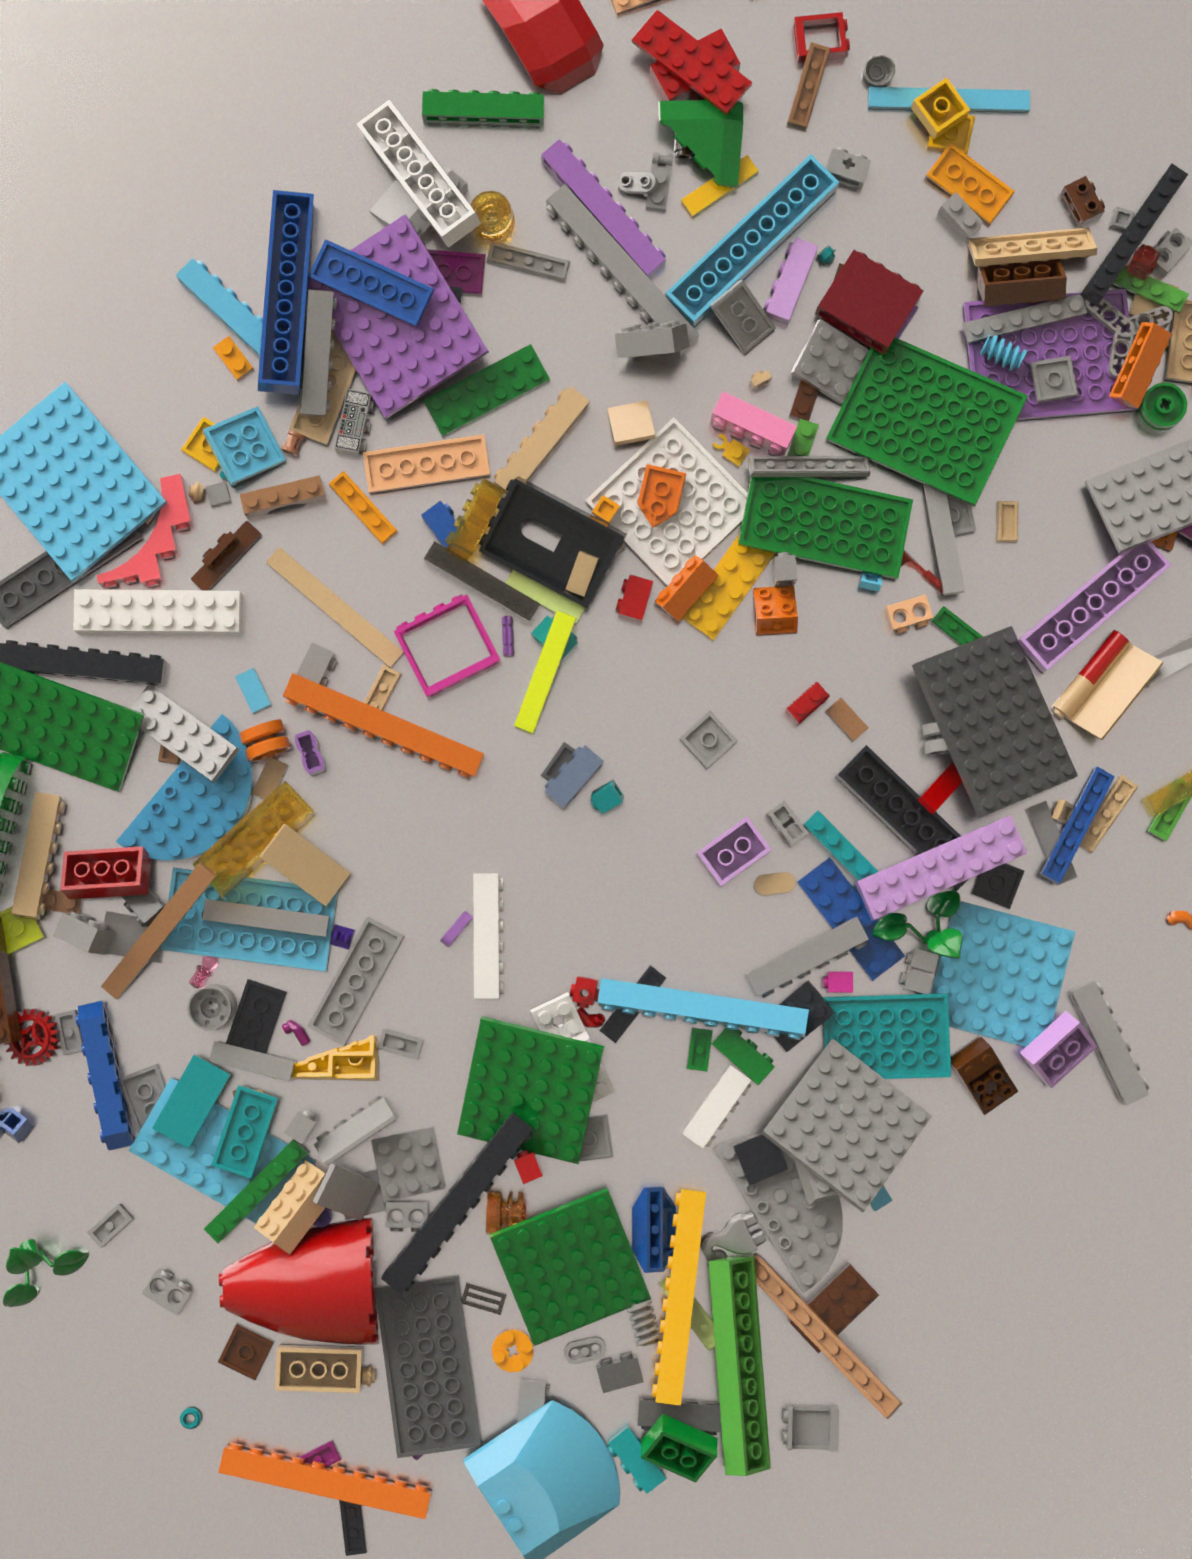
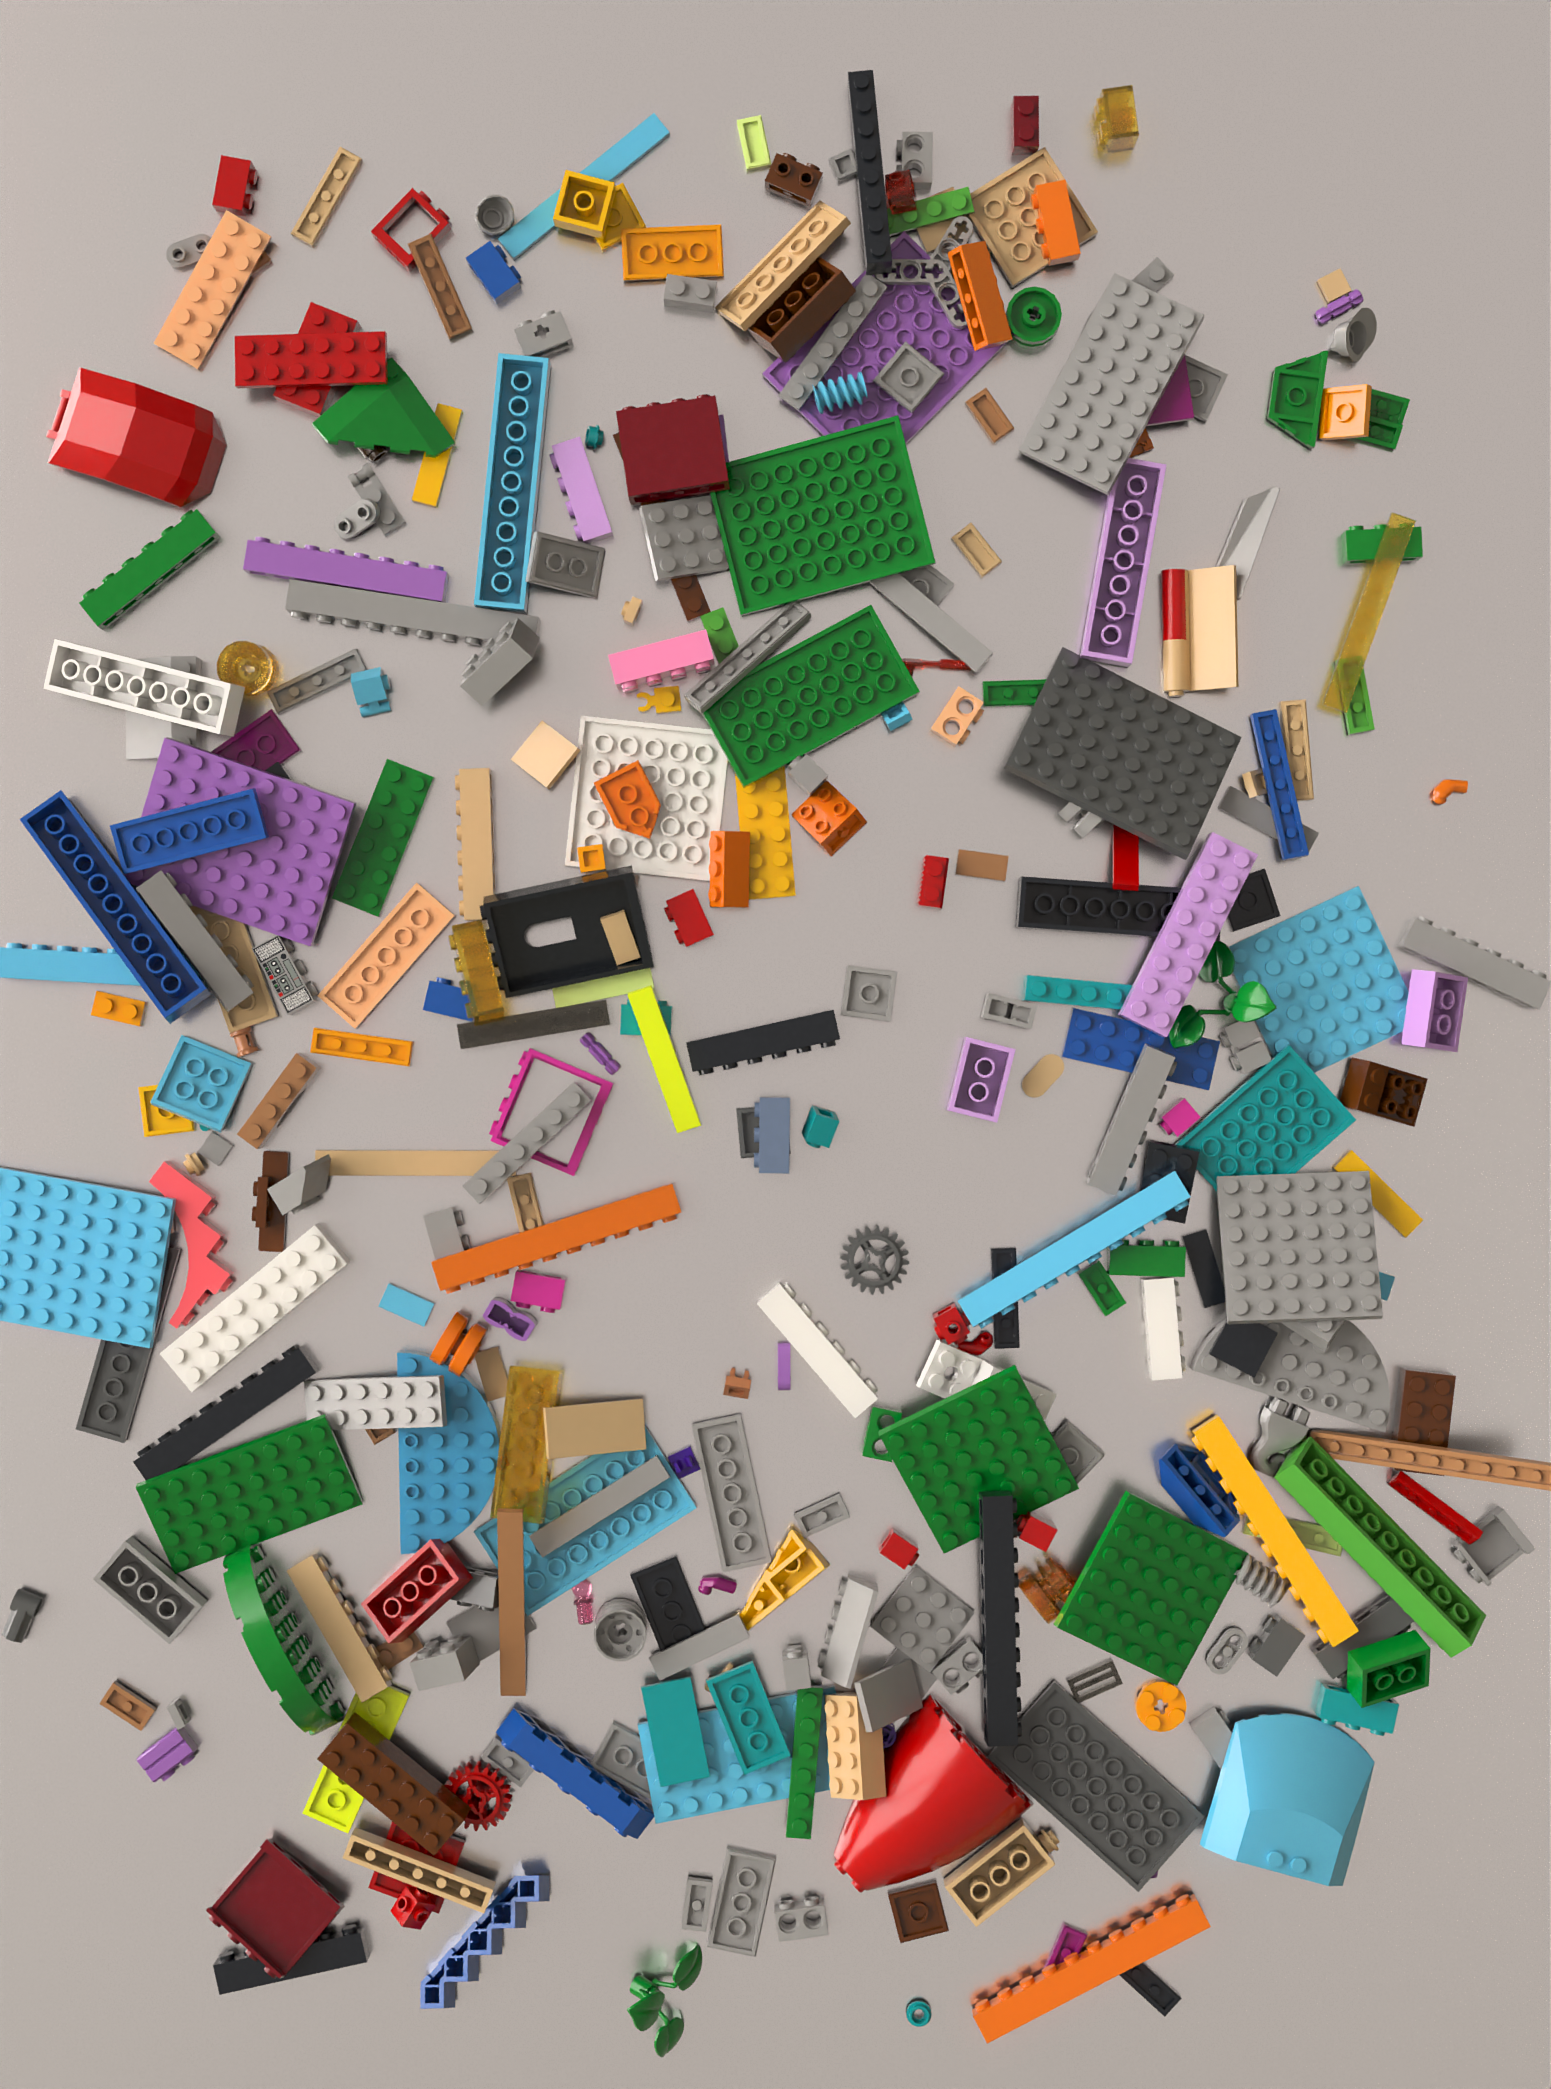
camera: 35 degrees left, 5 degrees up
none -> light grey slope [267,1154,331,1215]
none -> medium azure brick [351,667,391,717]
none -> light grey brick [462,1082,592,1204]
none -> blue brick [466,241,521,304]
none -> dark pink brick [510,1269,567,1313]
none -> black brick [686,1010,840,1076]
none -> light grey tile [707,1847,776,1957]
none -> nougat tile [723,1368,751,1399]
none -> yellowish green tile [737,115,771,171]
none -> dark grey gear [840,1225,909,1295]
none -> green brick [862,1404,906,1462]
none -> red brick [879,1529,919,1570]
none -> medium nougat tile [965,388,1015,444]
none -> black tile [1181,1229,1226,1308]
none -> yellow tile [1333,1150,1423,1238]
none -> red tile [1388,1471,1483,1545]

